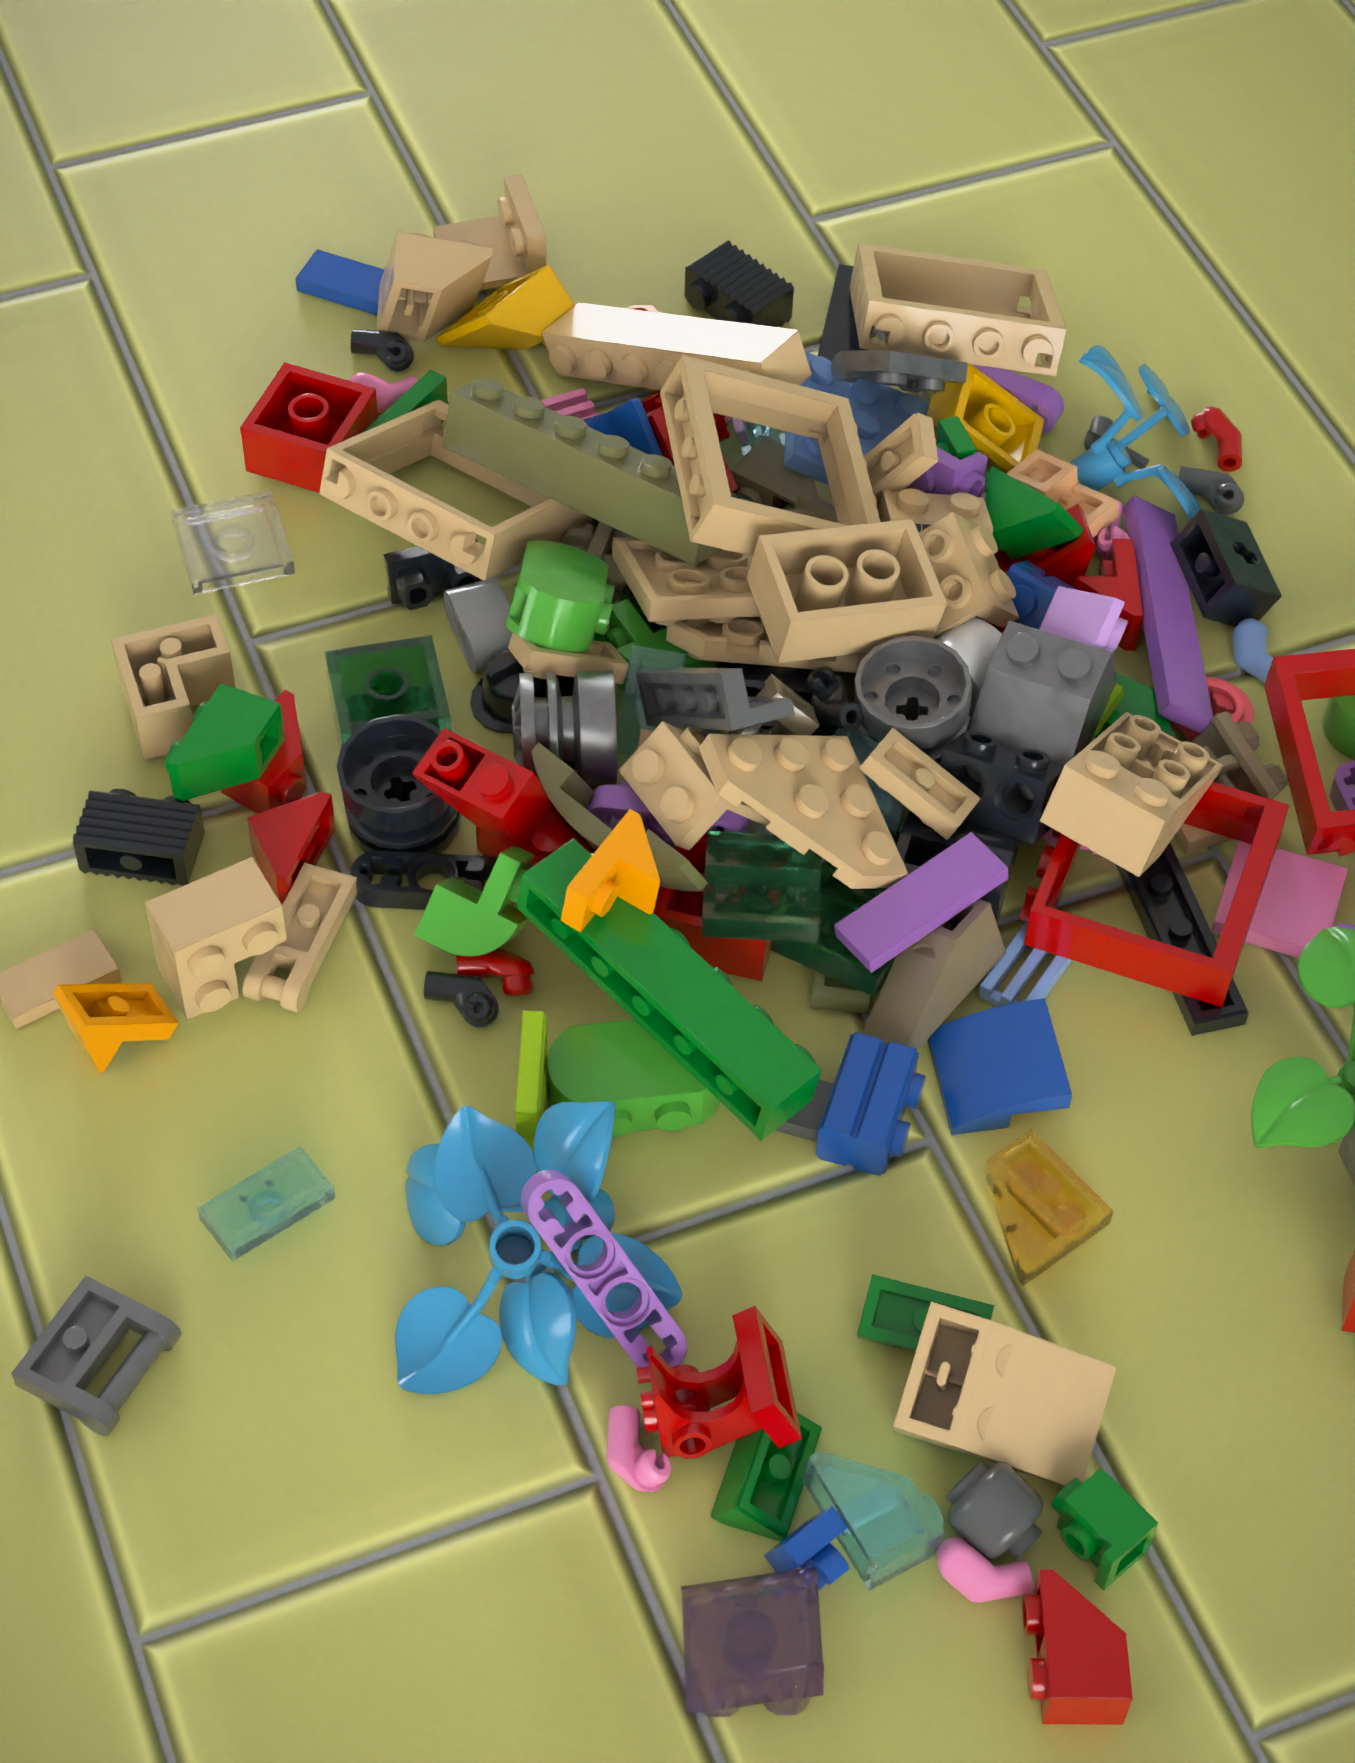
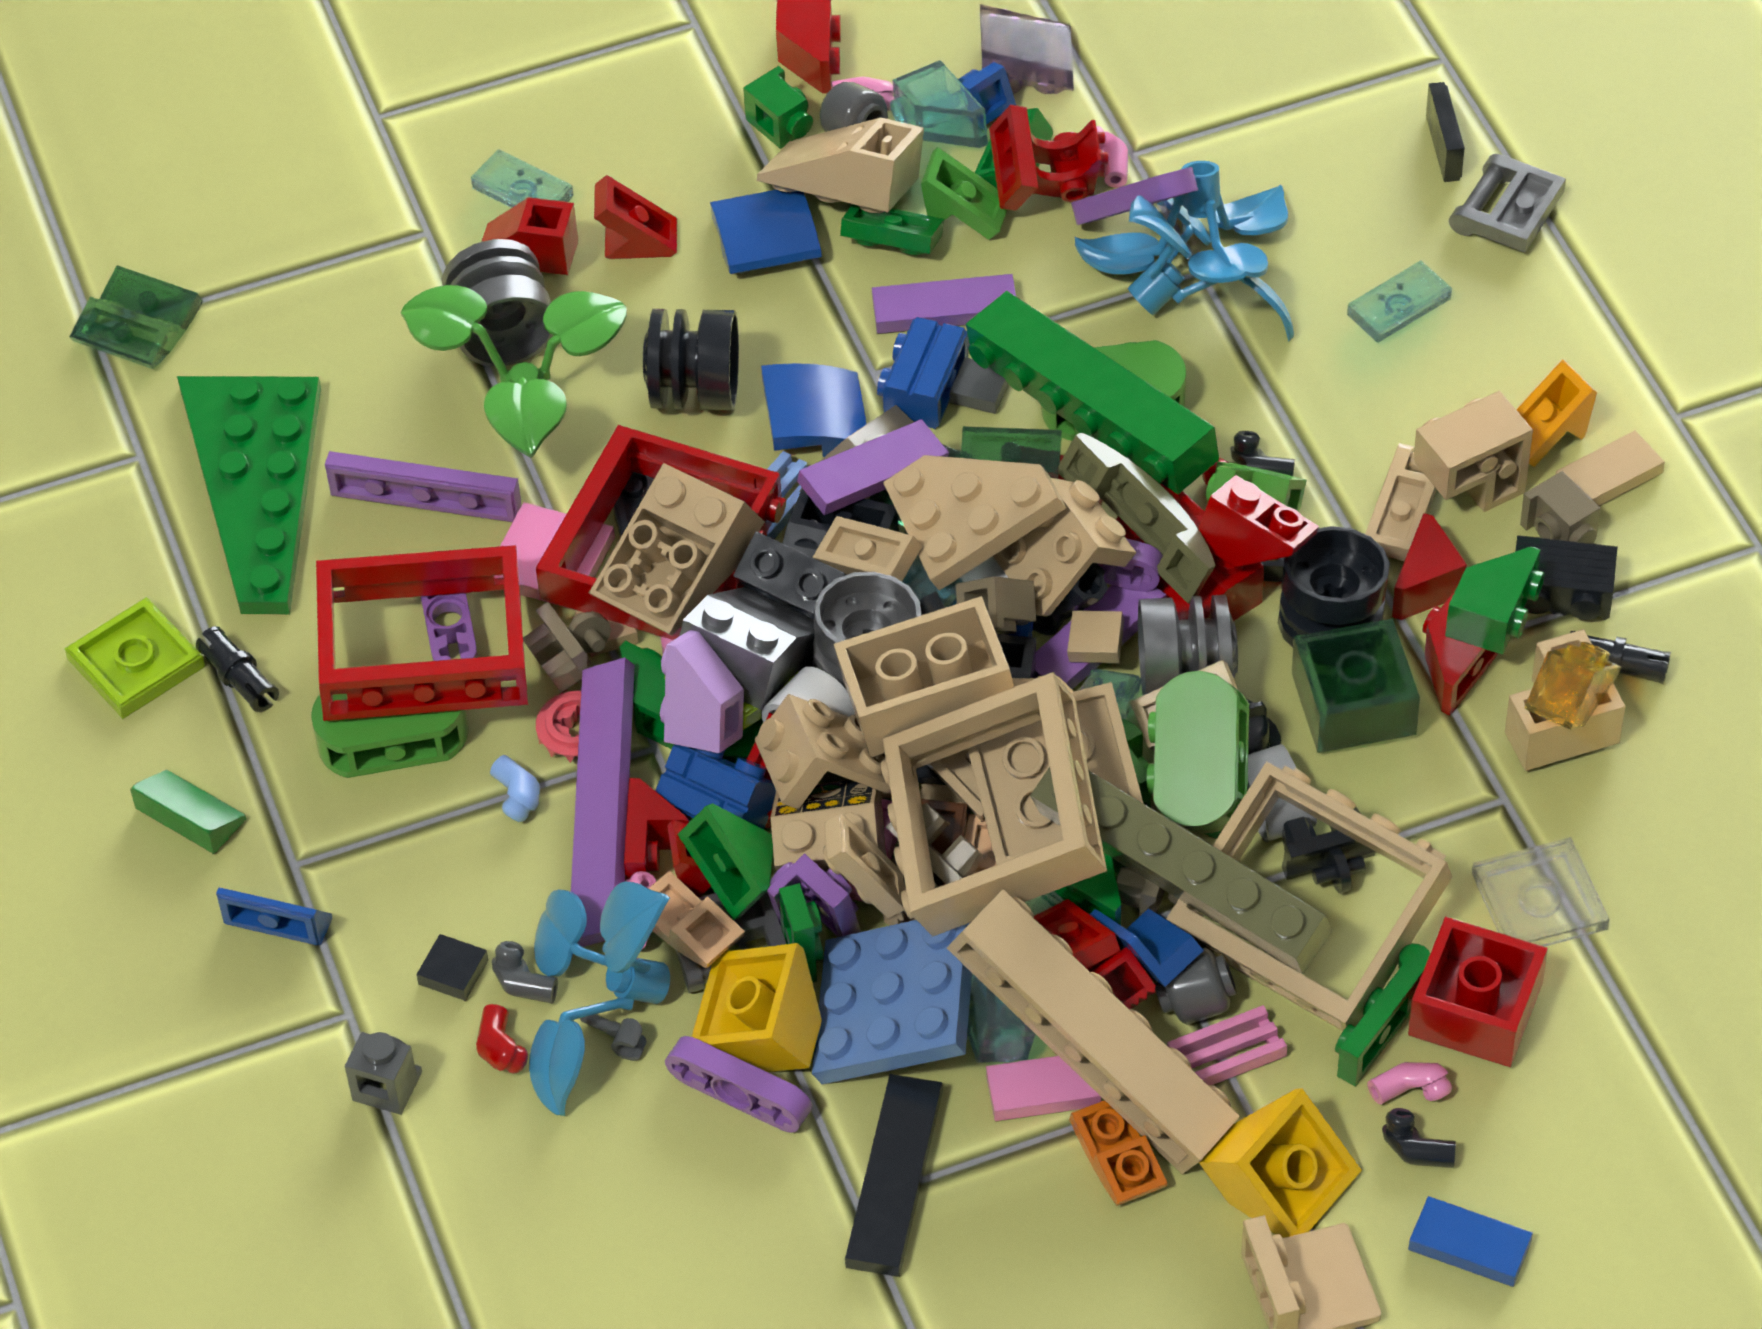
camera: 175 degrees left, 0 degrees up
tan slope [376,231,493,343] -> none
lime tile [515,1010,548,1173] -> none
light orange slope [561,809,660,932] -> none
dark grey fence [636,667,795,731] -> none
black brick [684,240,794,327] -> none
flat silver plate [831,350,968,393] -> none
tan window [849,242,1067,376] -> none
clear yellow wing [984,1130,1113,1286] -> none
black brick [1170,509,1282,627] -> none
none -> dark grey brick [344,1032,422,1115]
none -> black tile [416,934,489,1001]
none -> red slope [594,175,677,259]
none -> black wheel [643,309,739,410]
none -> blue slope [710,190,822,274]
none -> medium lavender tile [872,274,1016,334]
none -> bright green slope [921,147,1007,240]
none -> black tile [1426,82,1465,182]
none -> dark tan brick [1520,471,1601,543]
none -> clear yellow slope [1524,642,1621,730]
none -> black pin [1570,630,1671,684]

